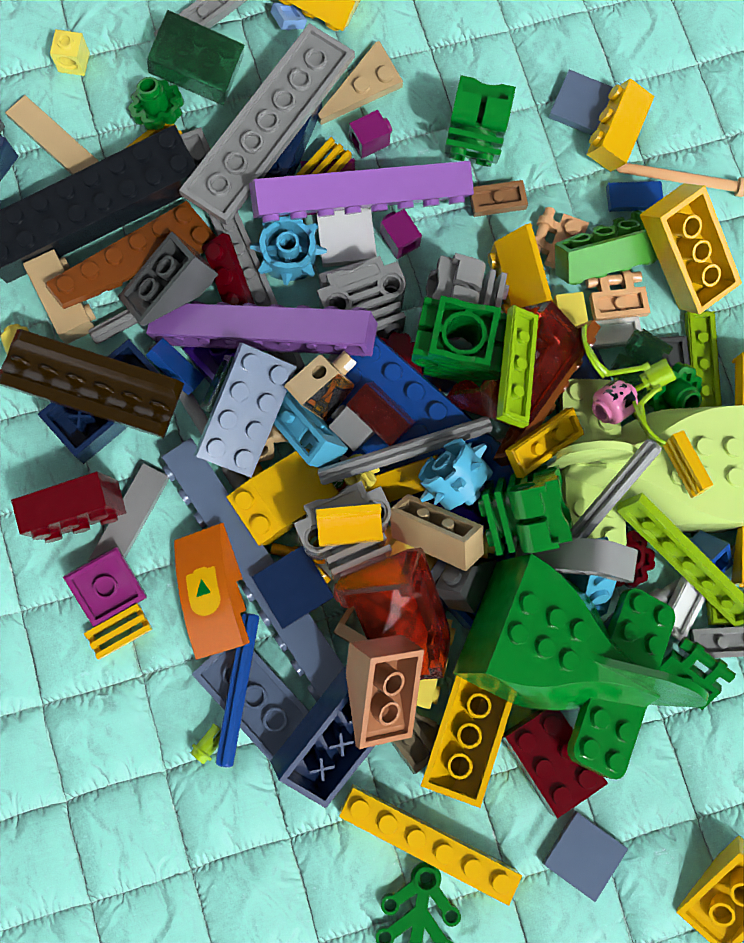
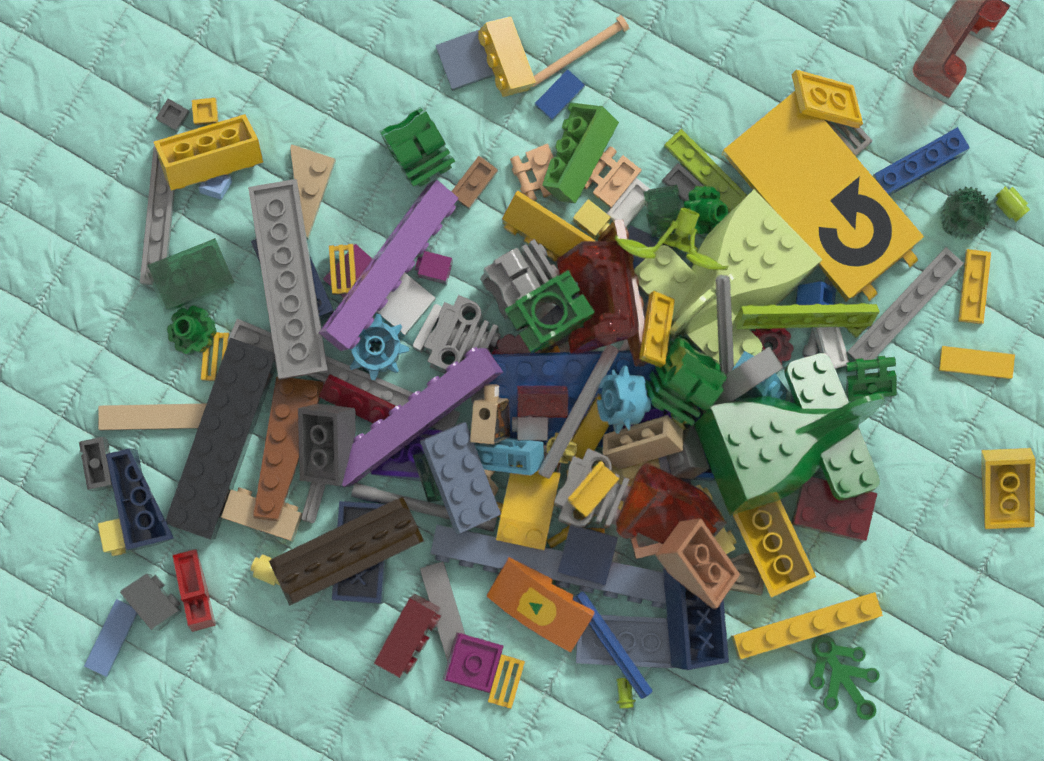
camera: 30 degrees left, 5 degrees up
light yellow brick [50,29,90,76] -> none
blue tile [146,338,205,395] -> none
magenta brick [349,110,392,159] -> none
lime tile [496,305,539,428] -> none
sand blue tile [542,811,628,902] -> none
bright pink head [592,380,638,425] -> none
yellow brick [640,183,742,314] -> none
yellow tile [663,430,714,498] -> none

